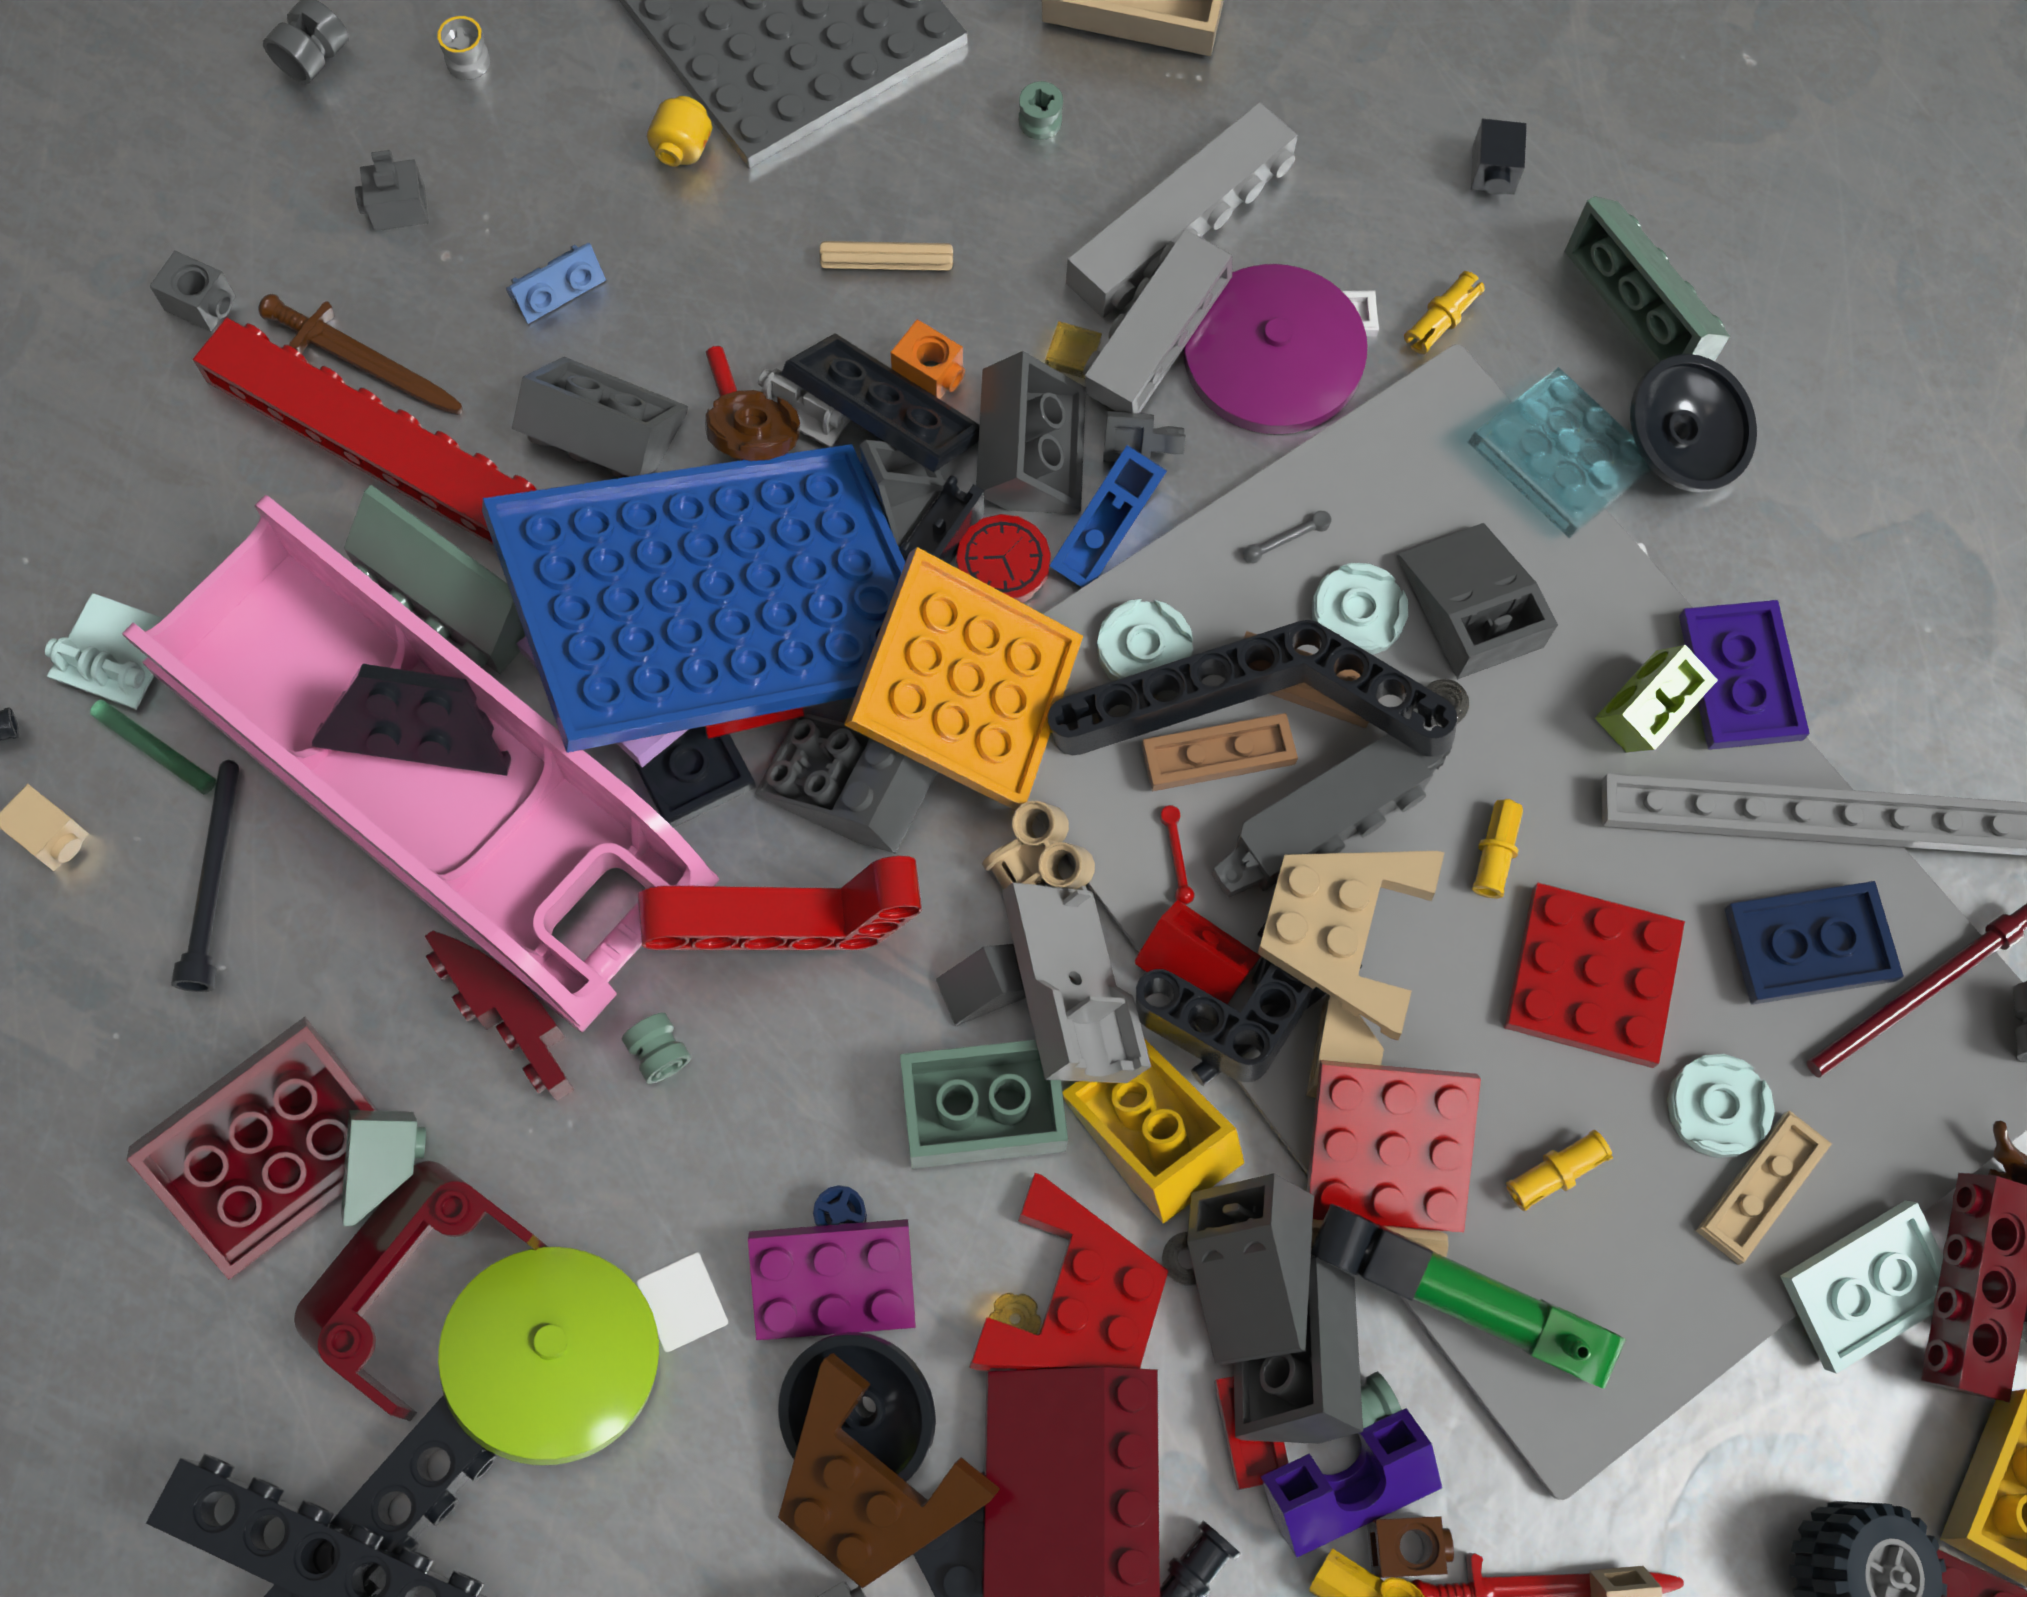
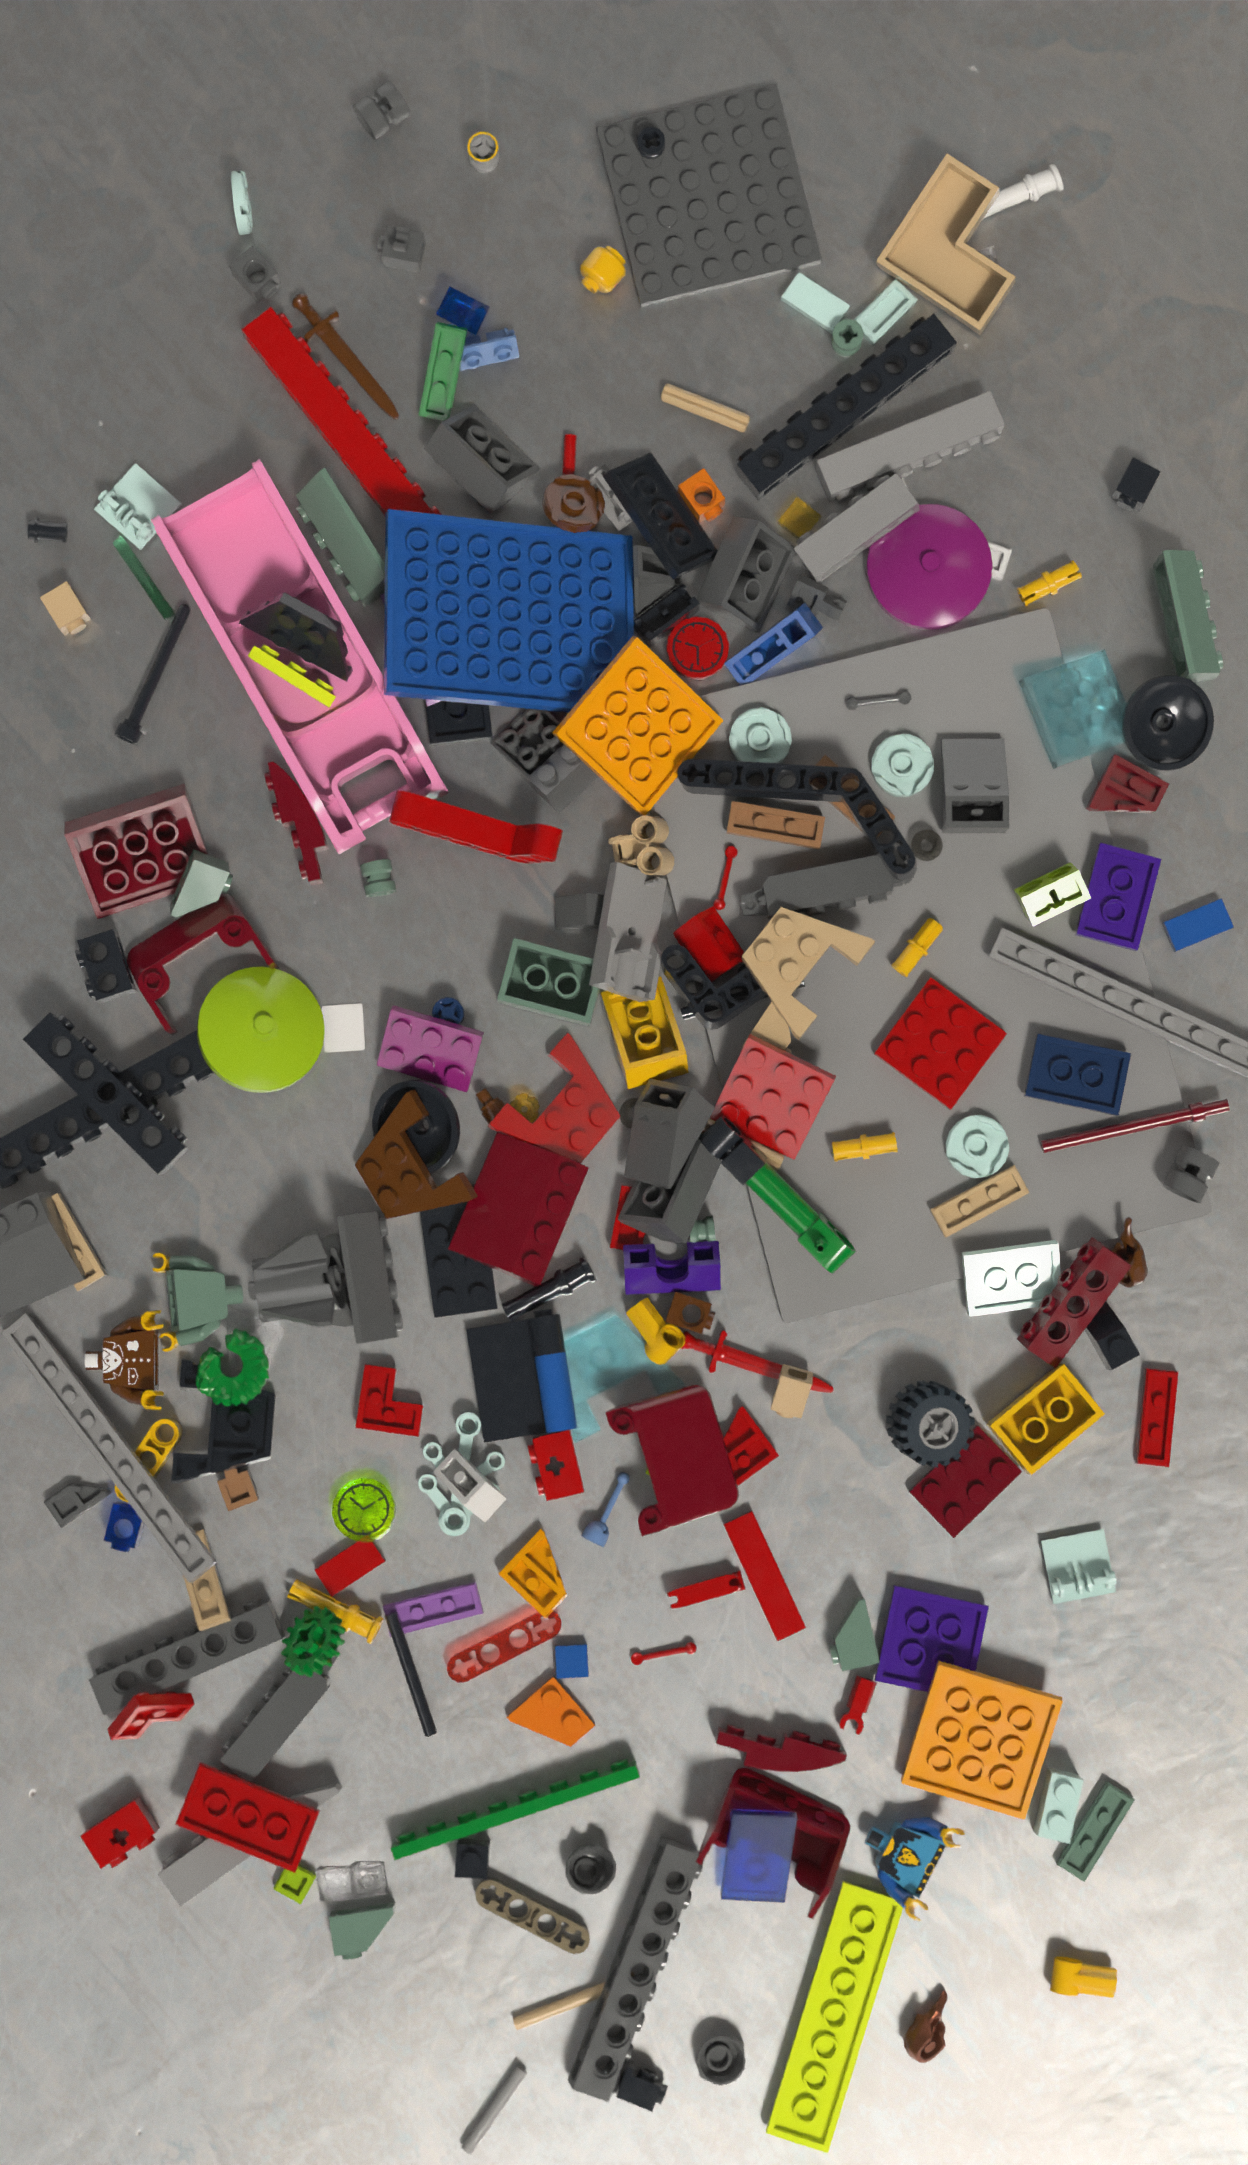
camera: 25 degrees right, 15 degrees up
none -> black brick [75,929,137,1004]
none -> light aqua tile [231,170,253,235]
none -> neon yellow plate [248,644,336,708]
none -> green tile [419,322,468,421]
none -> clear blue brick [436,286,490,335]
none -> reddish brown cylinder [476,1088,505,1124]
none -> black brick [736,314,957,501]
none -> light aqua tile [781,272,850,334]
none -> light aqua tile [854,278,918,346]
none -> dark red wing [1086,754,1169,813]
none -> blue tile [1162,898,1234,952]

